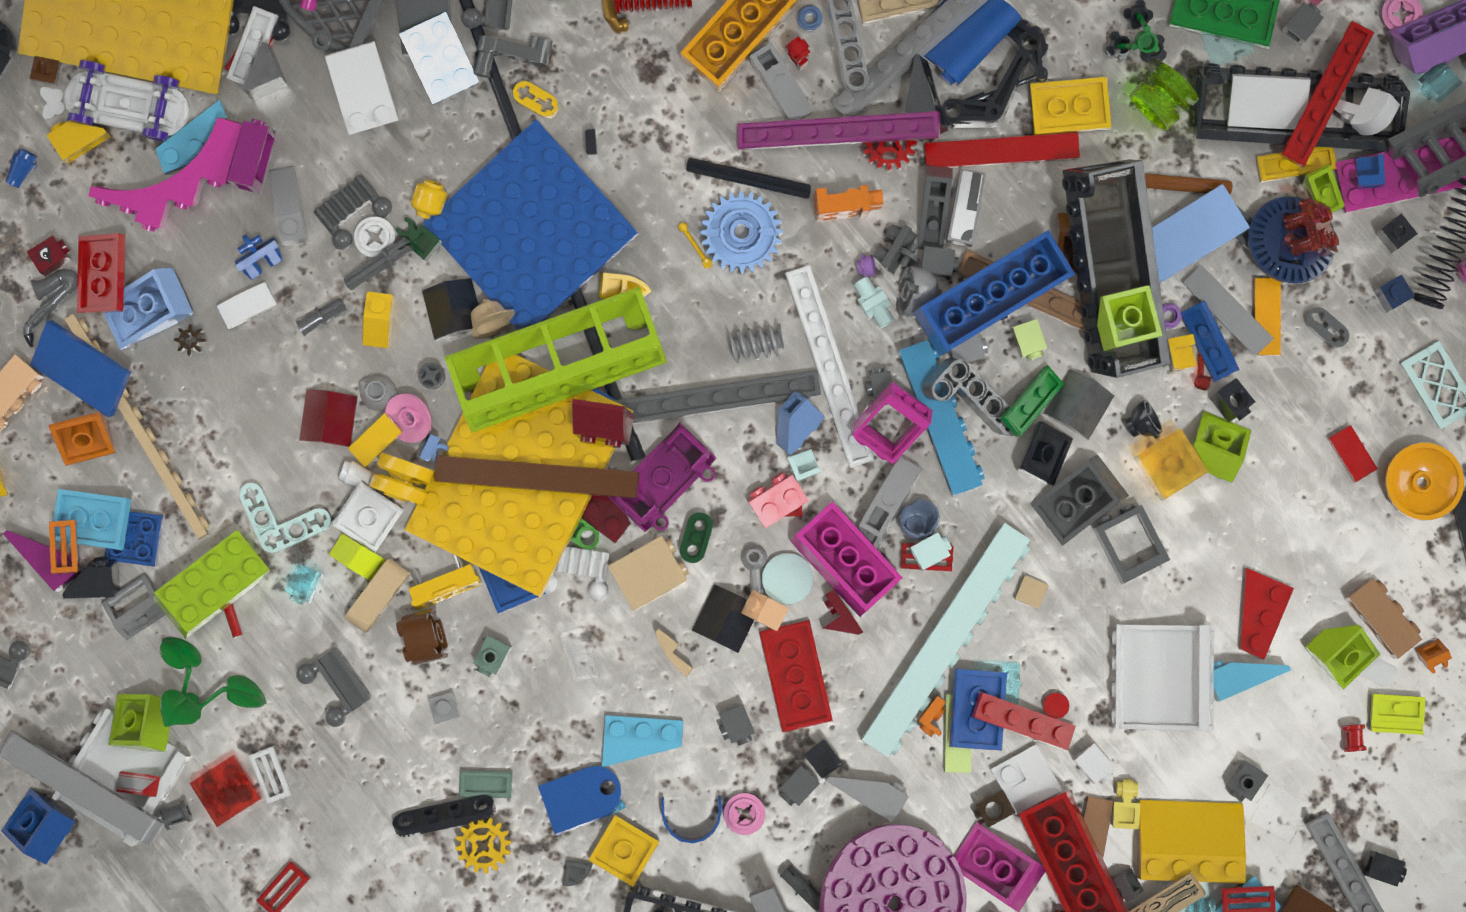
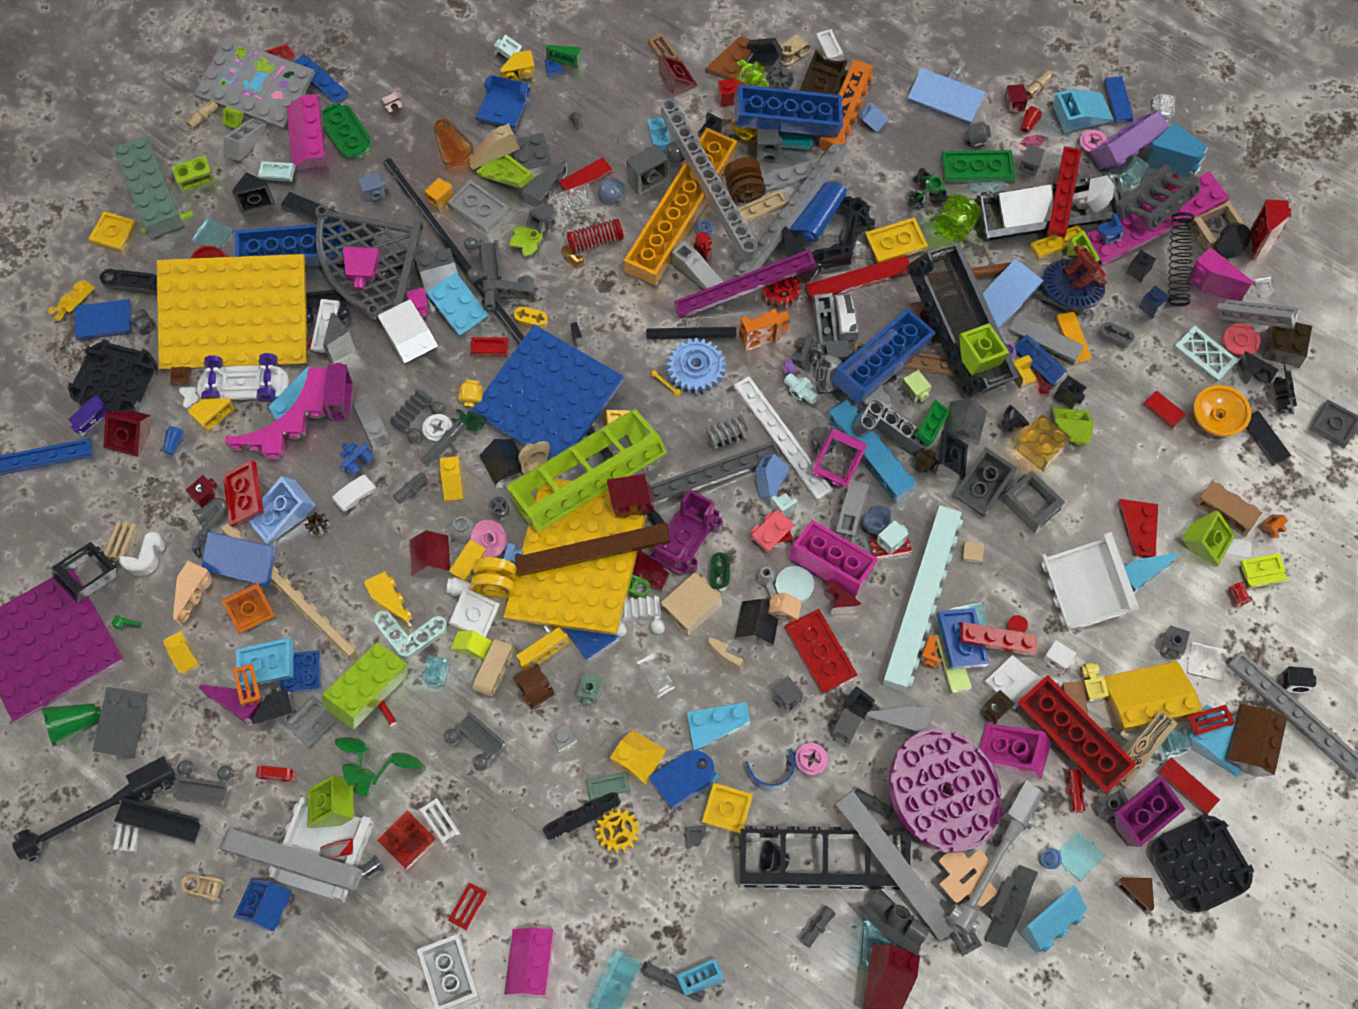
camera: 15 degrees left, 20 degrees down
none -> red beam [255,766,296,783]
none -> yellow slope [364,571,413,628]
none -> dark pink brick [406,288,431,318]
none -> red tile [470,337,509,357]
none -> yellow slope [610,729,667,785]
none -> dark brown gear [914,449,938,472]

